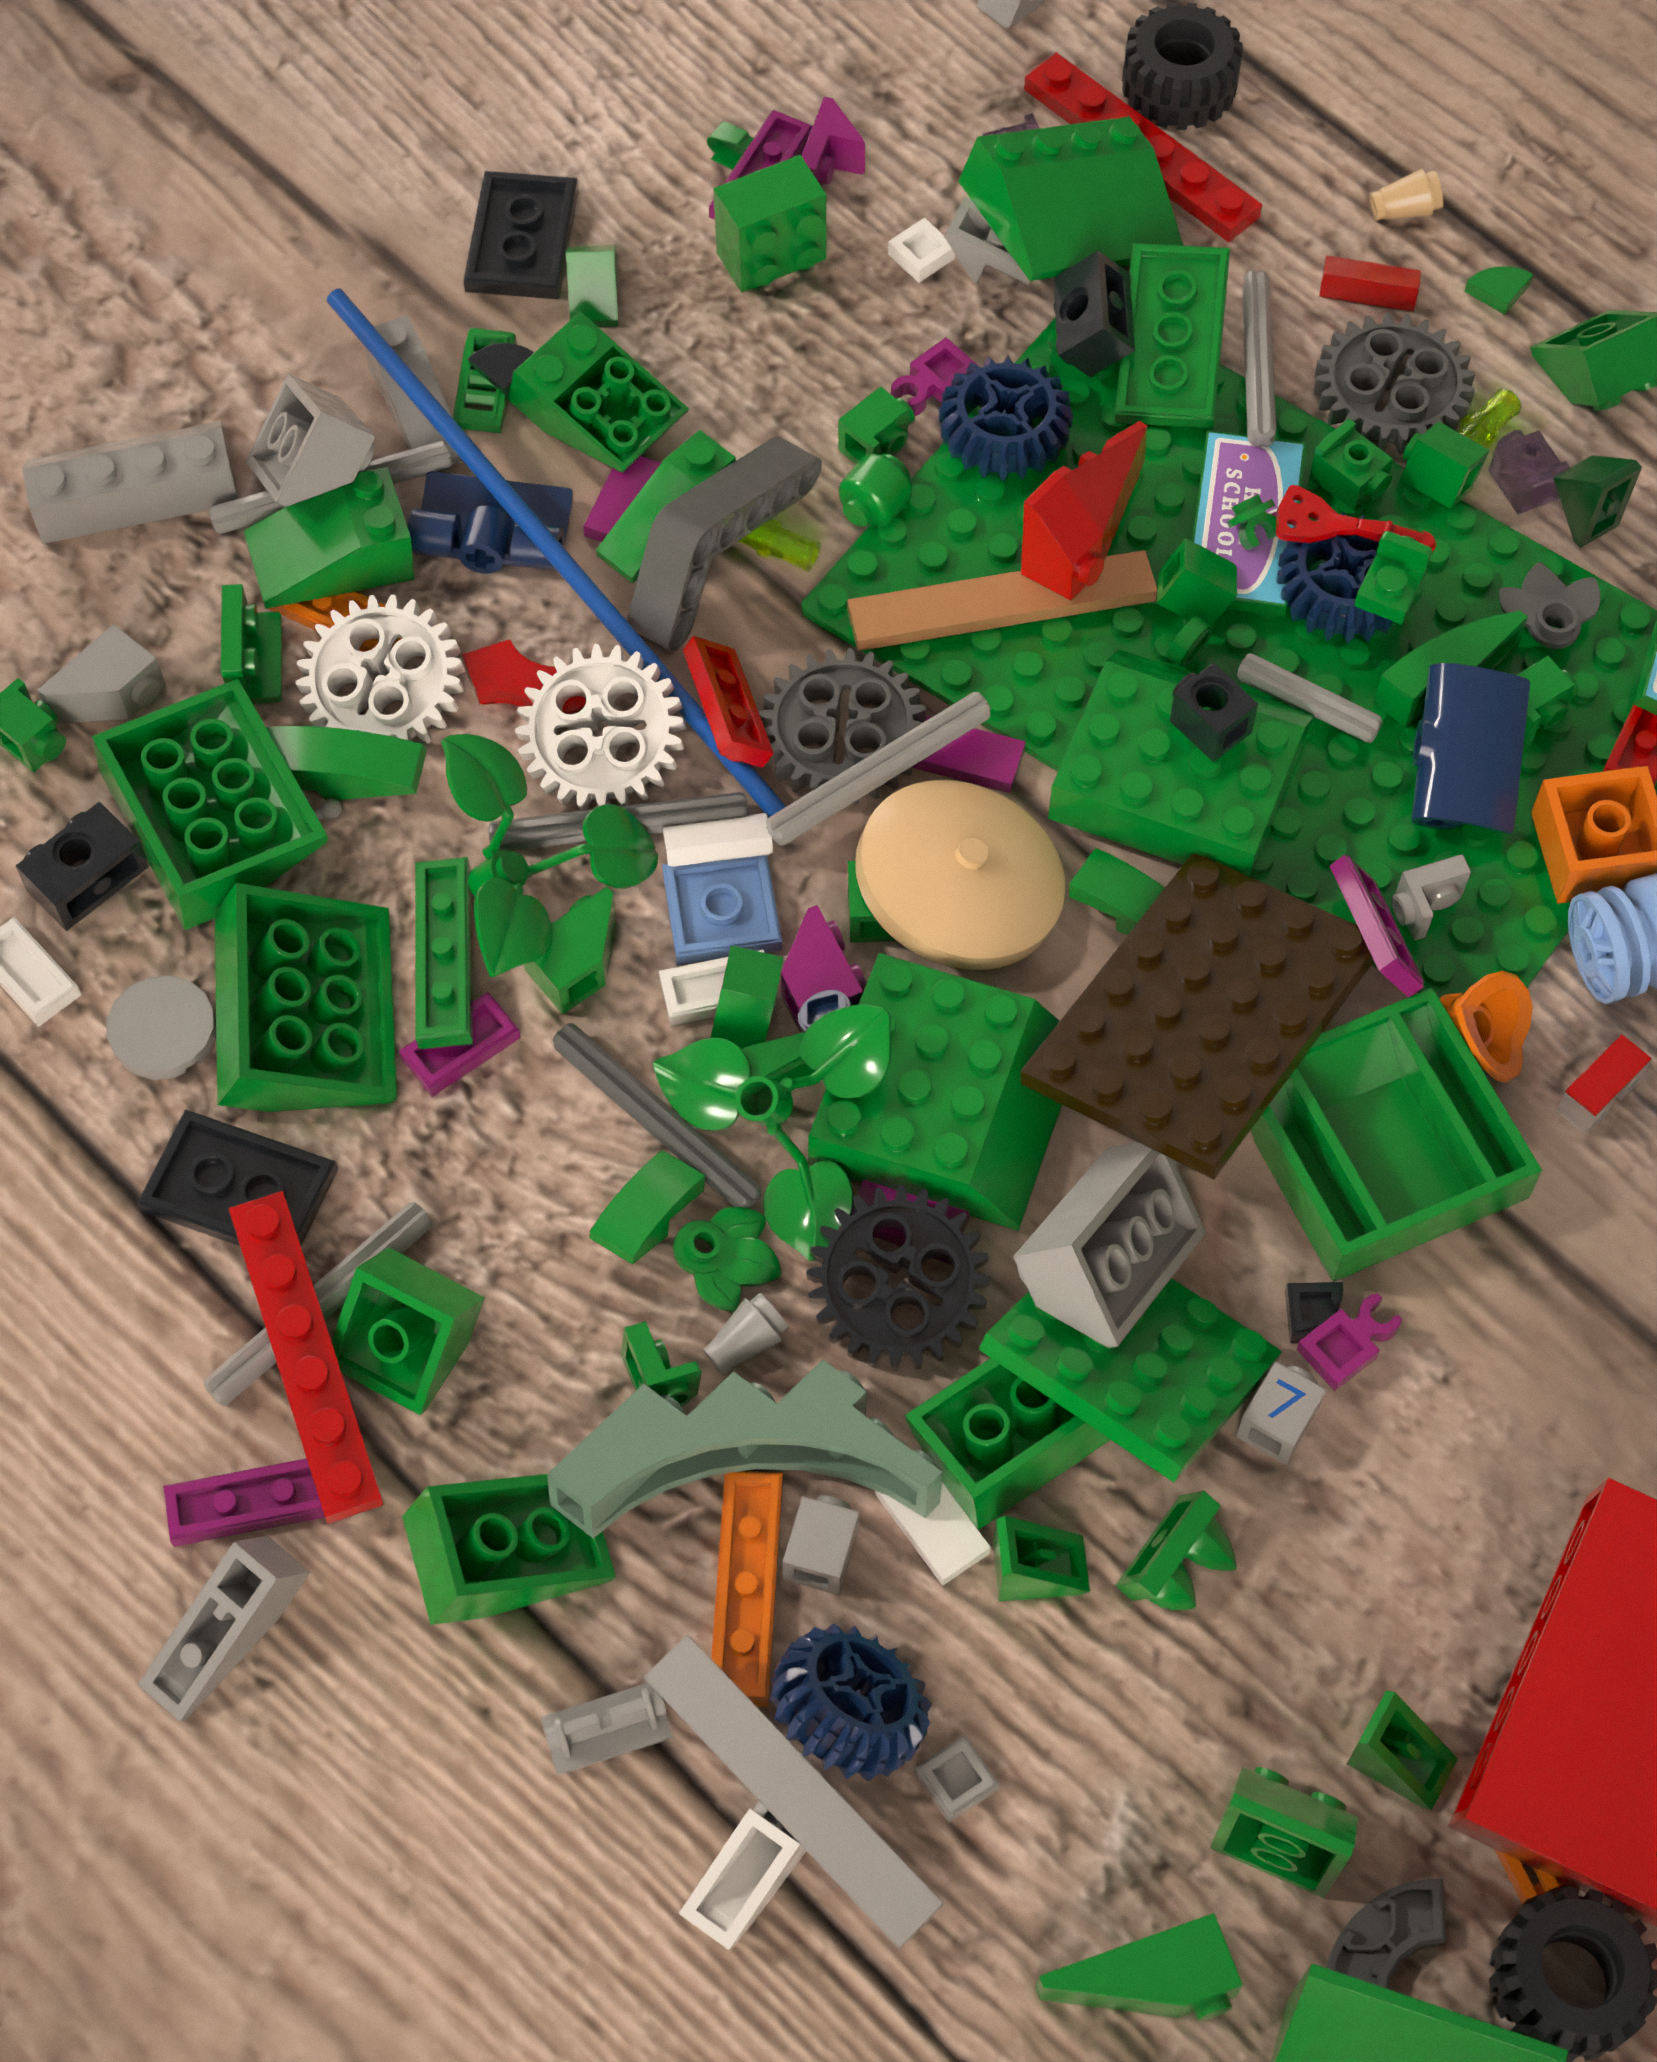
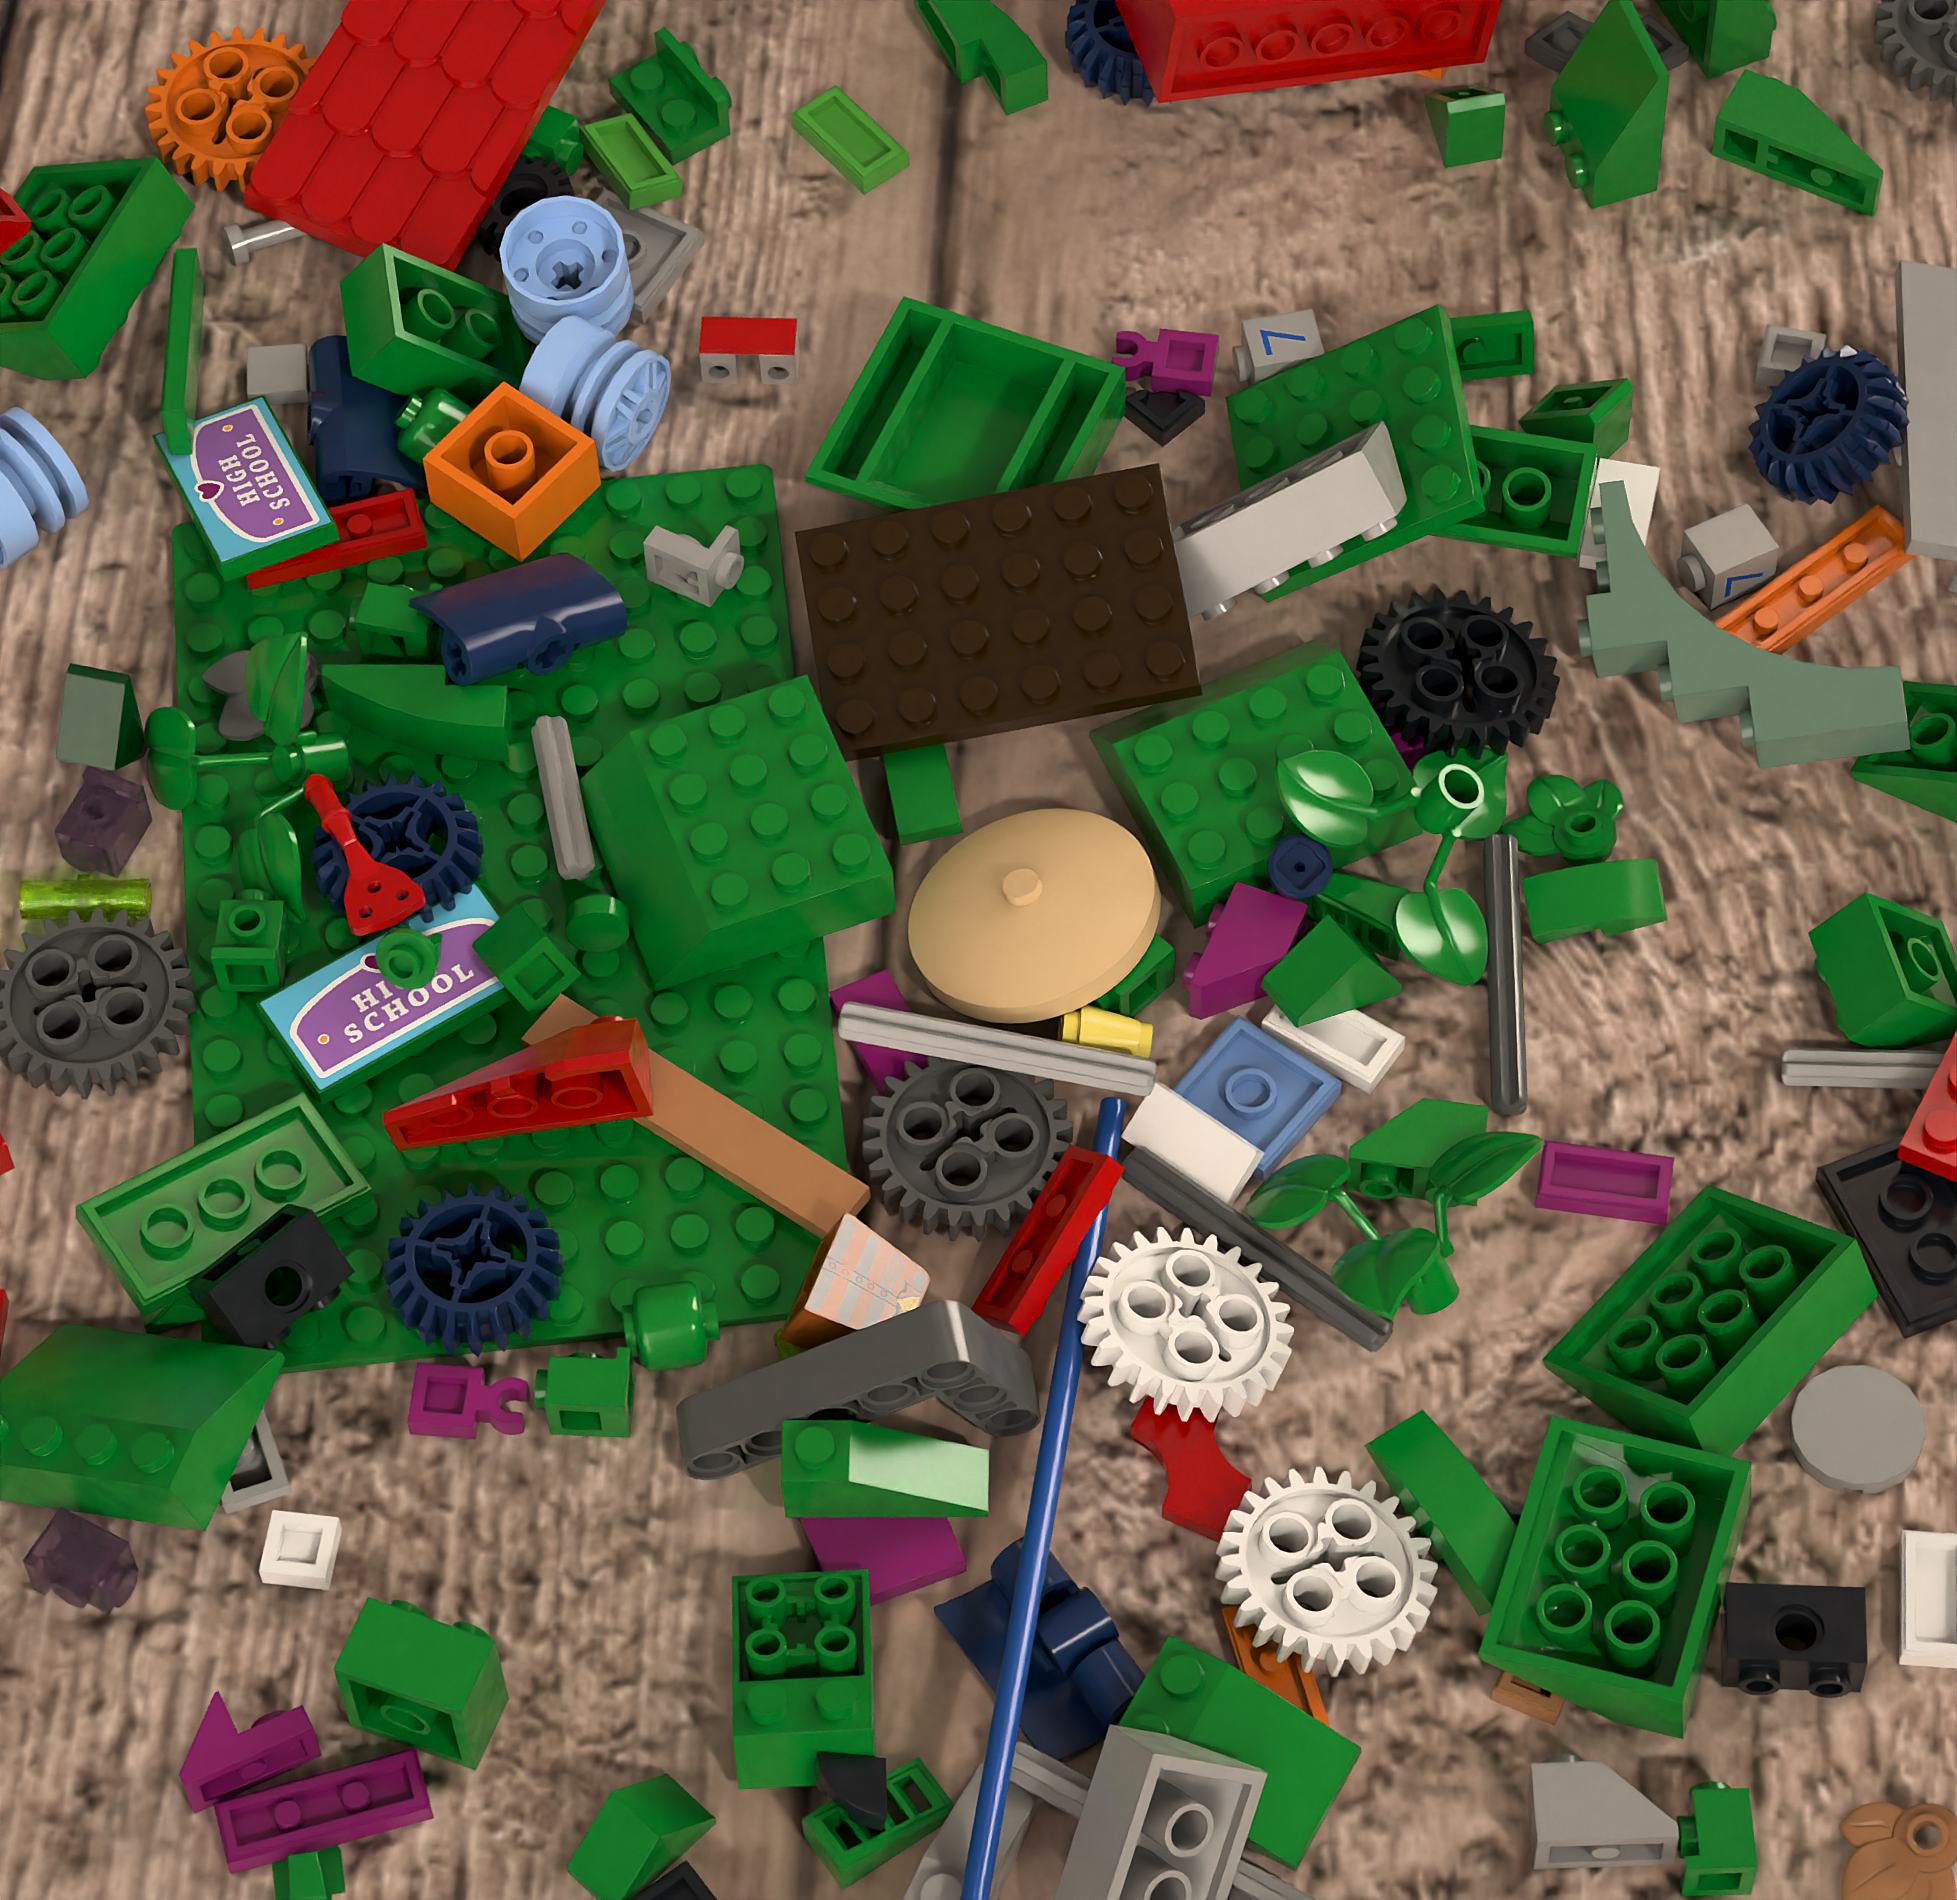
camera: 130 degrees left, 5 degrees down
green bracket [221,584,283,704] -> none
green tile [415,857,473,1049] -> none
green bracket [621,1321,702,1407] -> none
light grey cone [703,1293,789,1375] -> none
black brick [1170,663,1258,762] -> none
light grey axle [1242,270,1276,447] -> none
magenta tile [1330,855,1424,997] -> none
green bracket [1354,531,1432,625] -> none
green brick [1400,421,1490,509] -> none
orange helmet [1440,971,1533,1083] -> none
none -> green plant [144,632,349,924]
none -> torso [779,1212,930,1350]
none -> light yellow cone [1057,1004,1153,1058]

